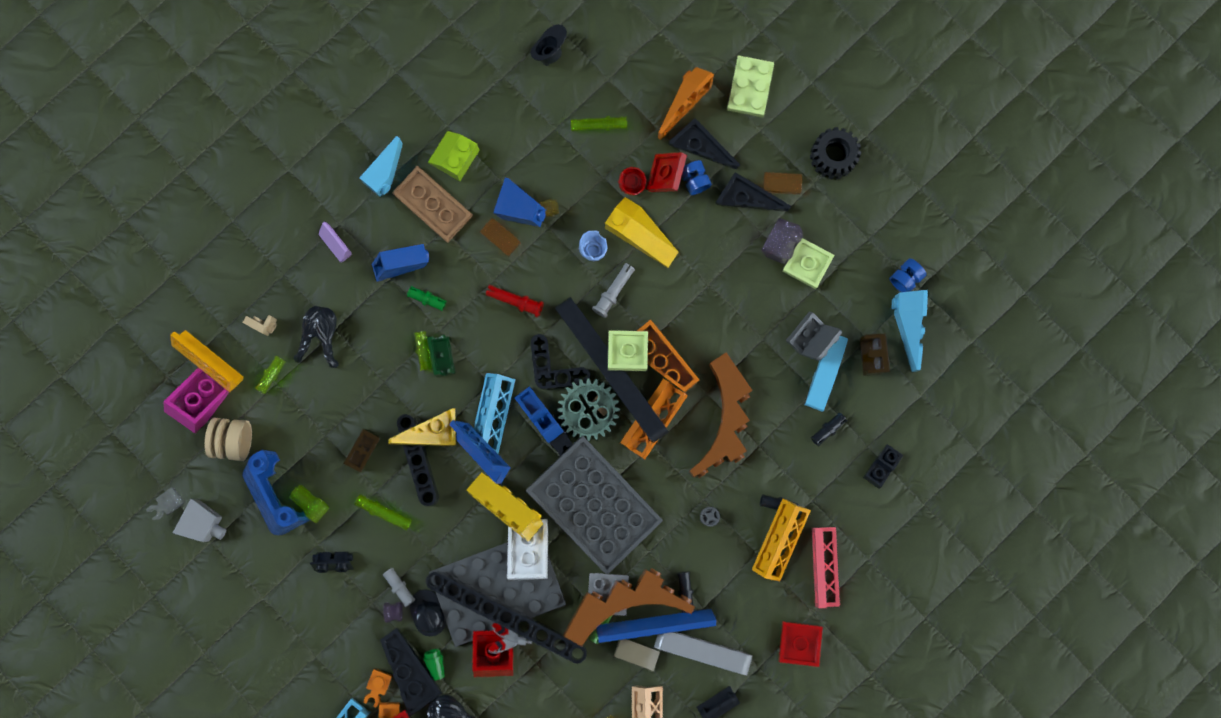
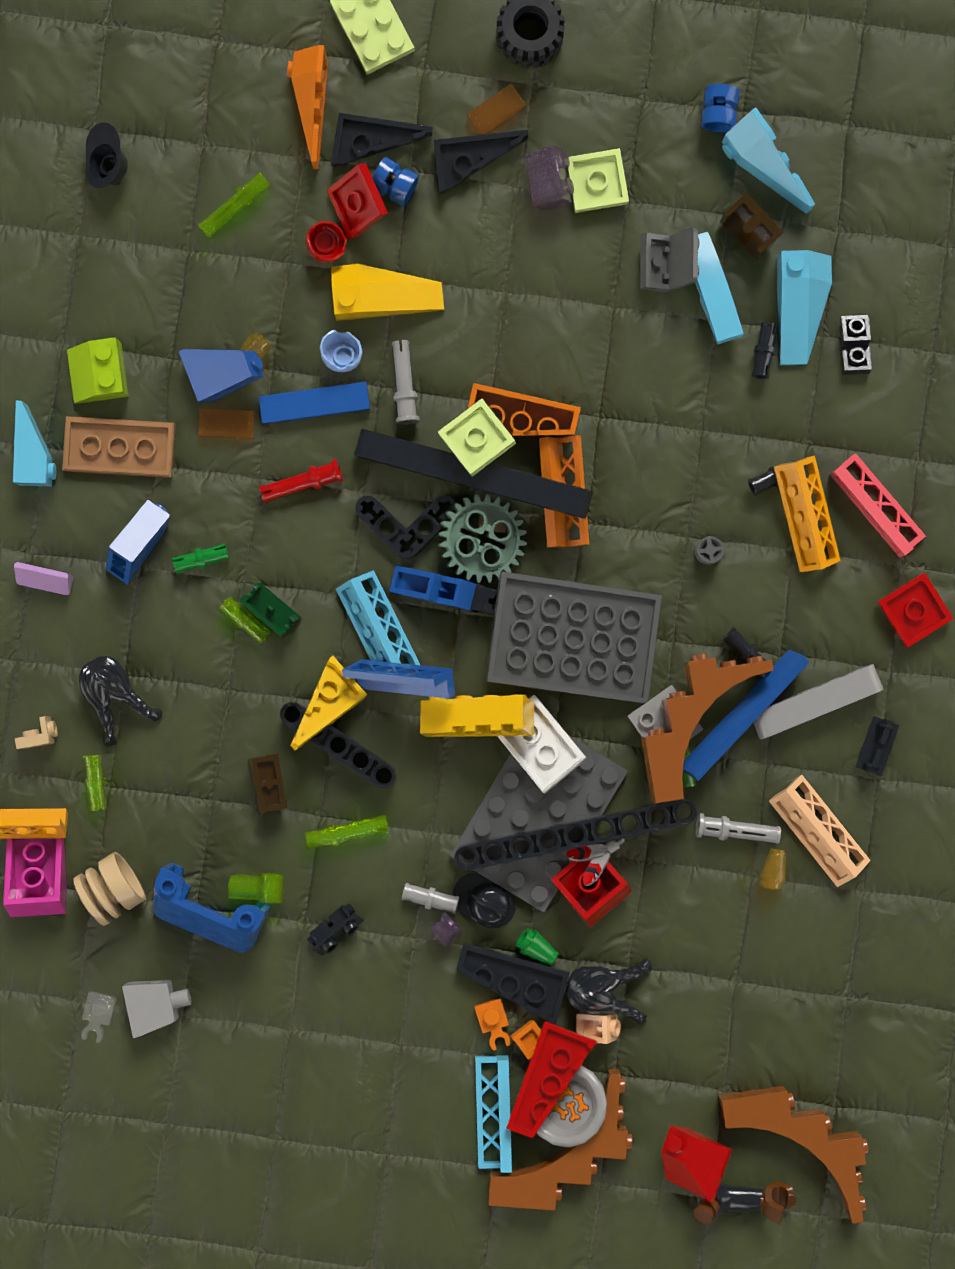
camera: 40 degrees left, 5 degrees up
dark tan slope [614,639,660,671] -> none
dark orange arch [689,352,753,478] -> none
none -> blue tile [259,382,370,425]
none -> light grey pin [696,813,781,844]
none -> medium azure wedge [776,250,832,366]

